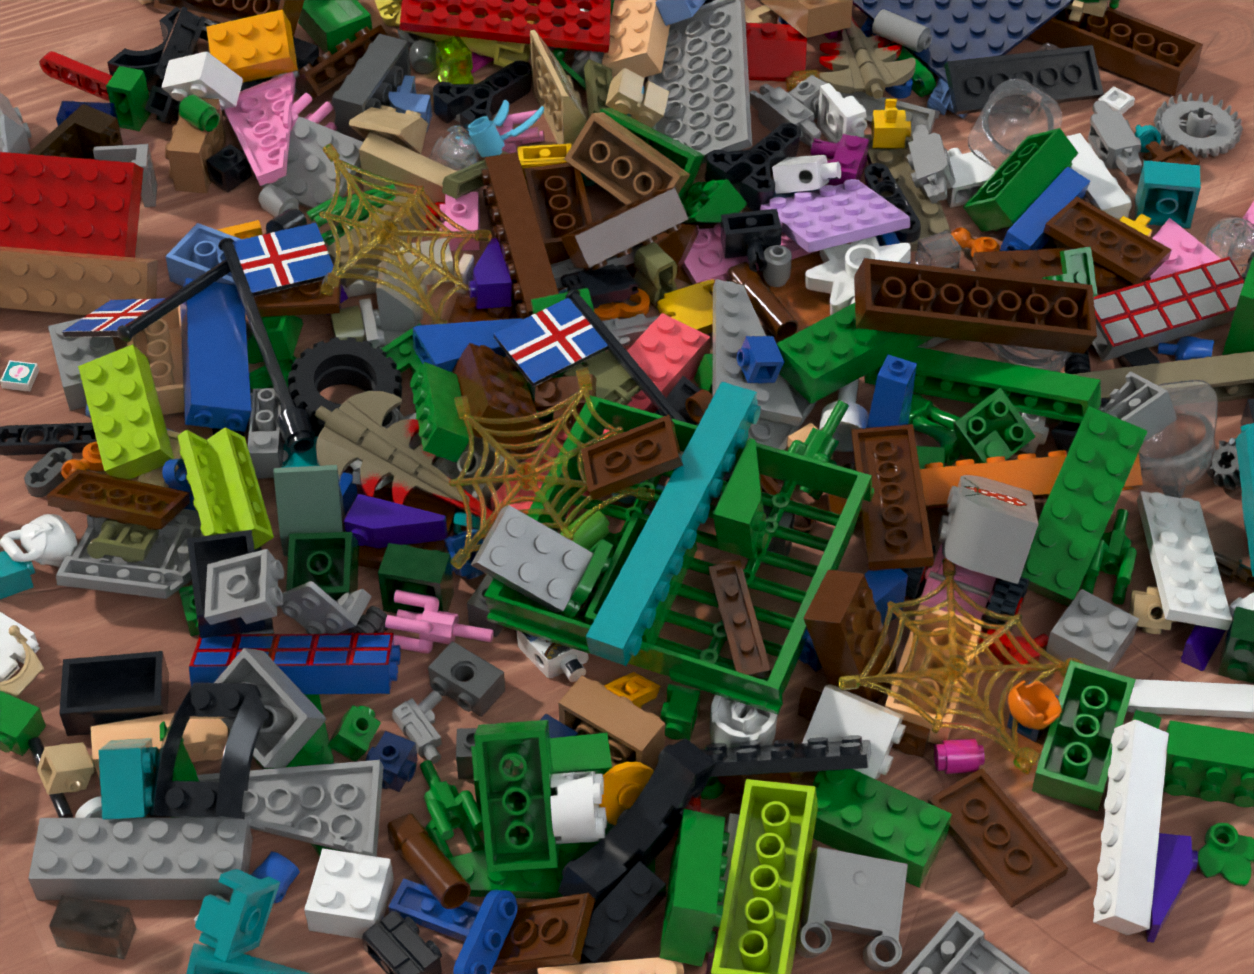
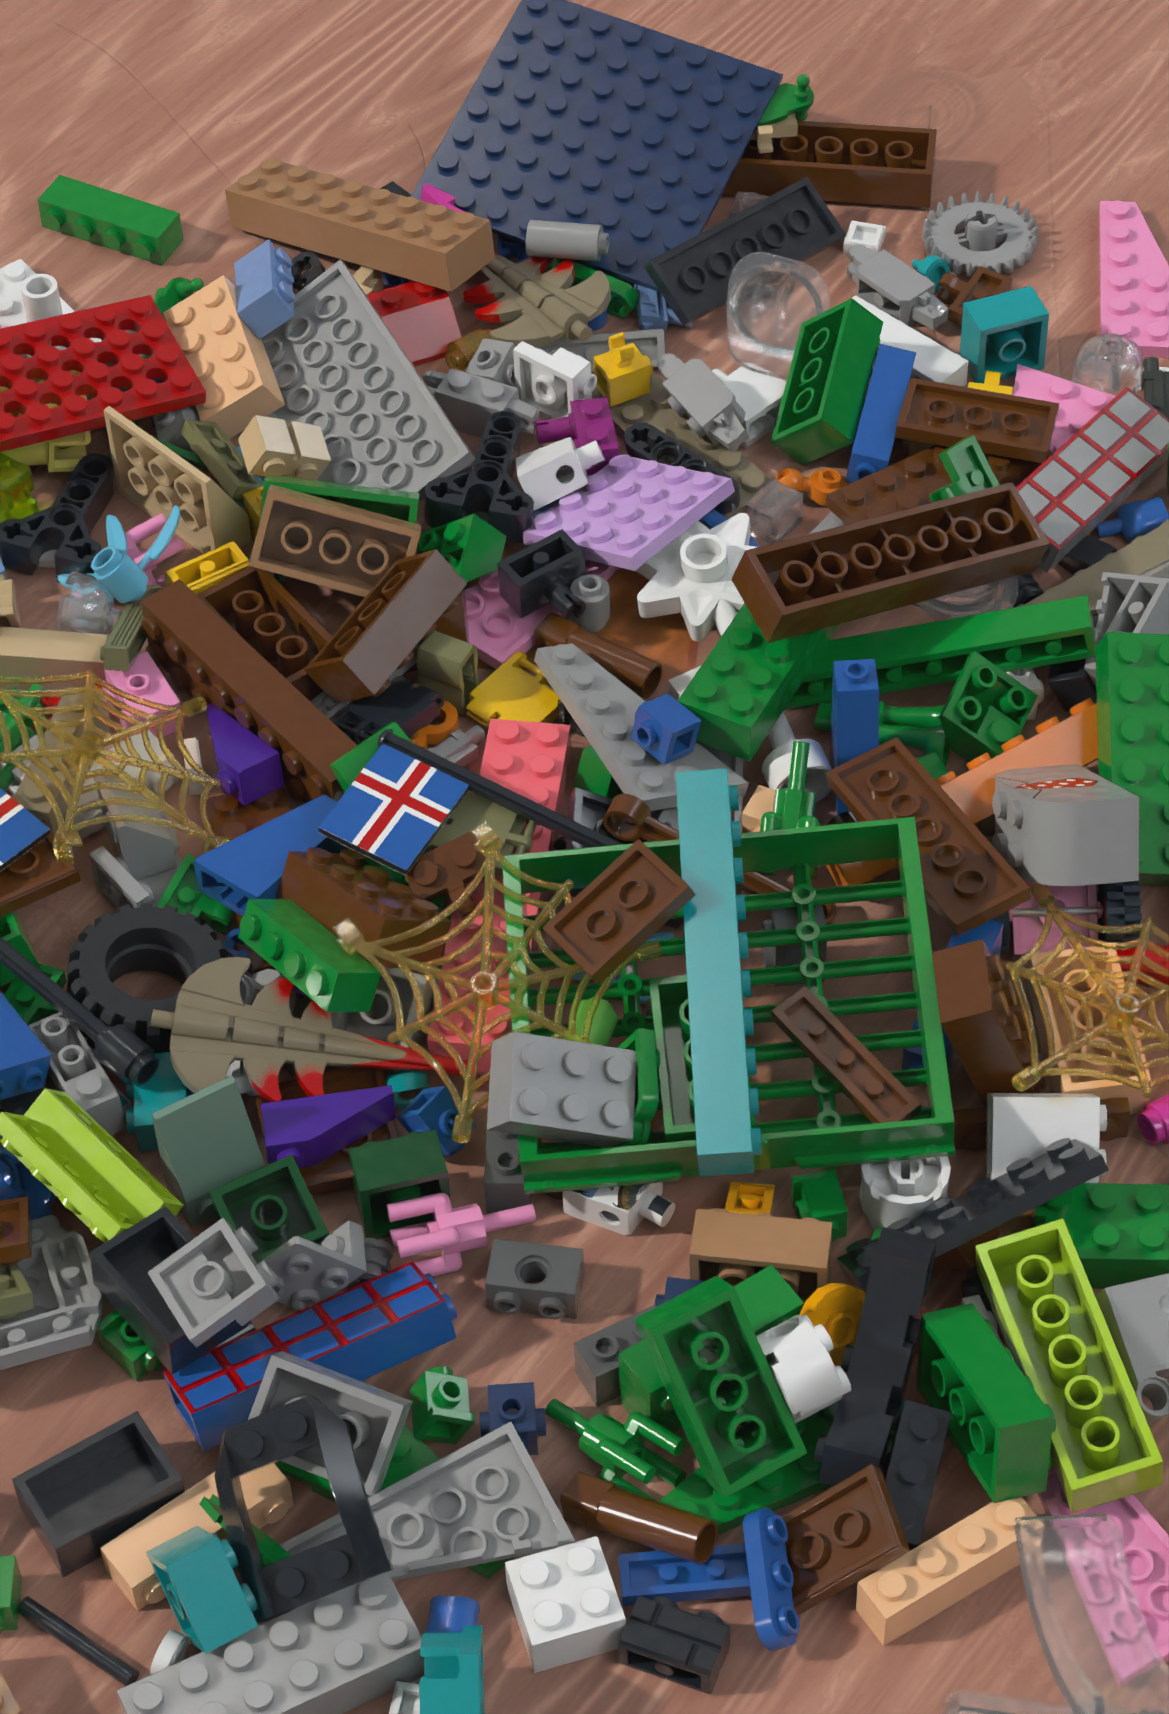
camera: 25 degrees left, 0 degrees up
tan brick [37,742,95,795] -> none
olive brick [330,305,367,343] -> none
light grey piece [392,690,442,764] -> none
green slope [713,438,769,560] -> none

